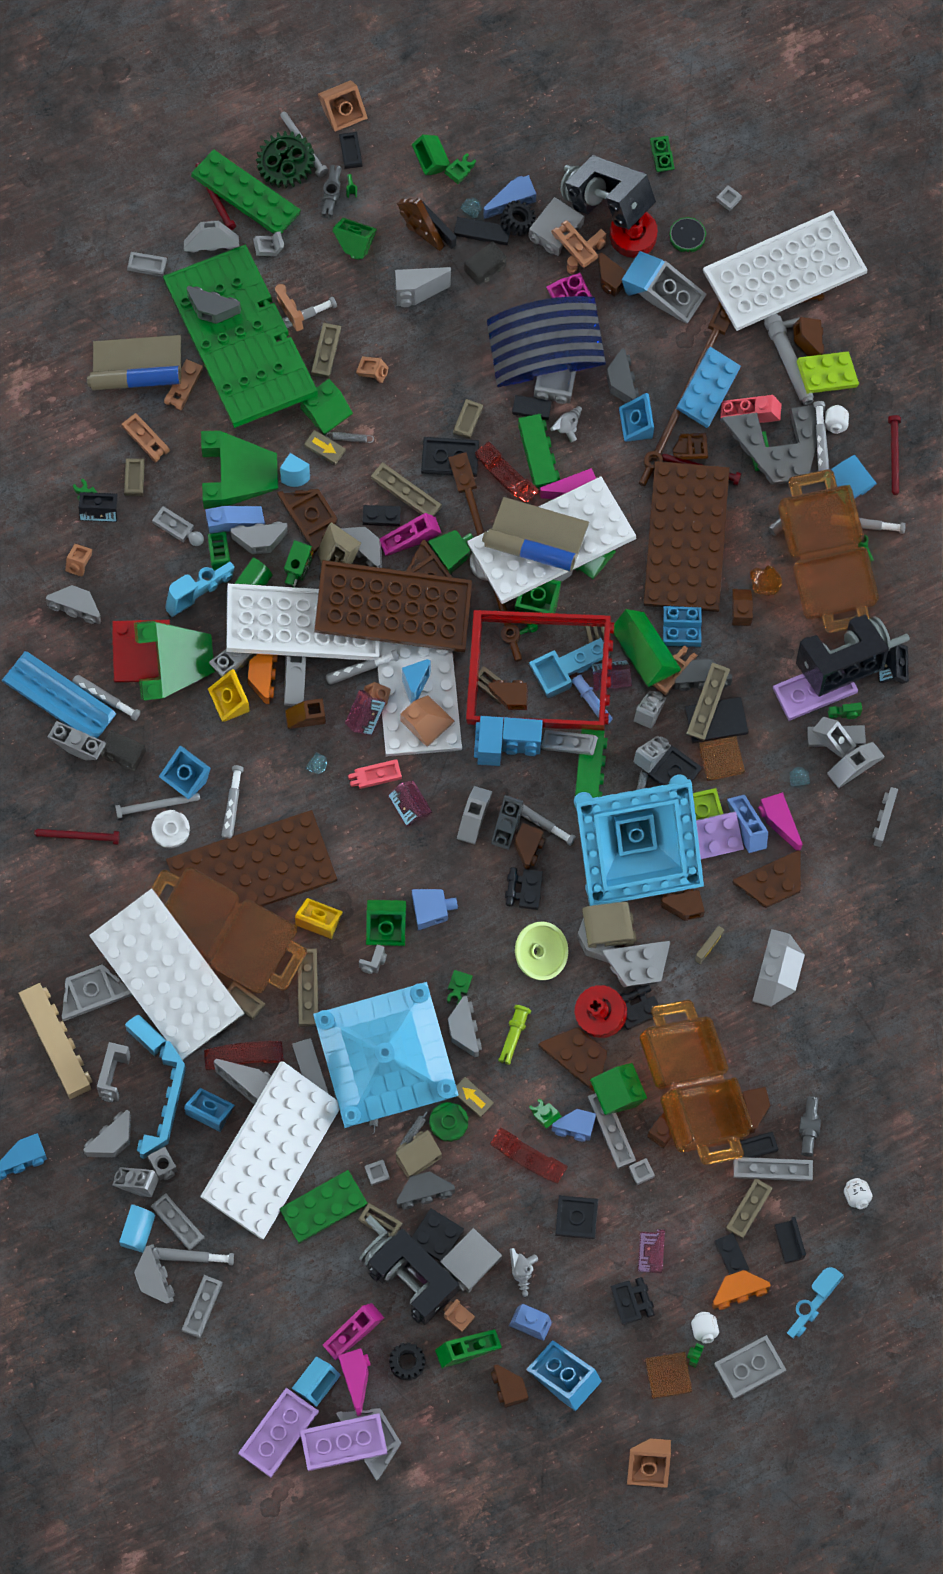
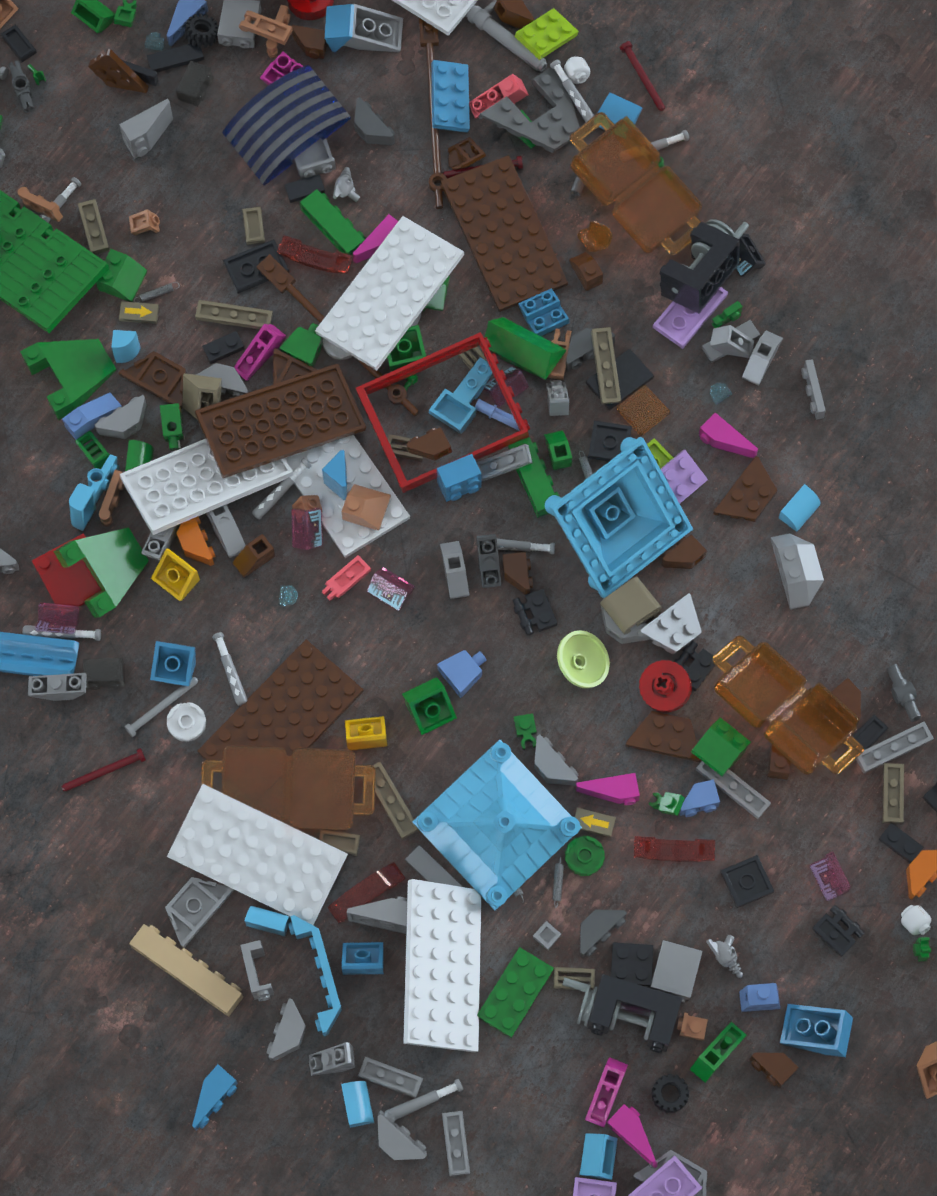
camera: 25 degrees left, 0 degrees up
light grey brick [148,1147,177,1180] -> none
light grey plate [152,506,204,546] -> none
green slope [333,217,377,259] -> none
light grey bracket [359,945,387,974] -> none
dark tan slope [396,1130,442,1179] -> none
dark azure brick [474,716,504,766] -> none
dark tan door [482,497,589,572] -> none
lime pin [498,1005,531,1065] -> none
dark azure slope [619,393,654,442] -> none
light grey plate [628,1158,655,1185] -> none
light grey slope [633,736,671,773] -> none
clear orange tile [645,1352,692,1399] -> none
dark tan tile [695,926,724,965] -> none
medium blue slope [727,795,768,853] -> none
none -> clear pink panel [35,603,79,634]
none -> nougat plate [99,470,125,526]
none -> green slope [544,430,572,470]
none -> dark pink slope [576,773,640,805]
none -> medium azure brick [779,484,821,532]

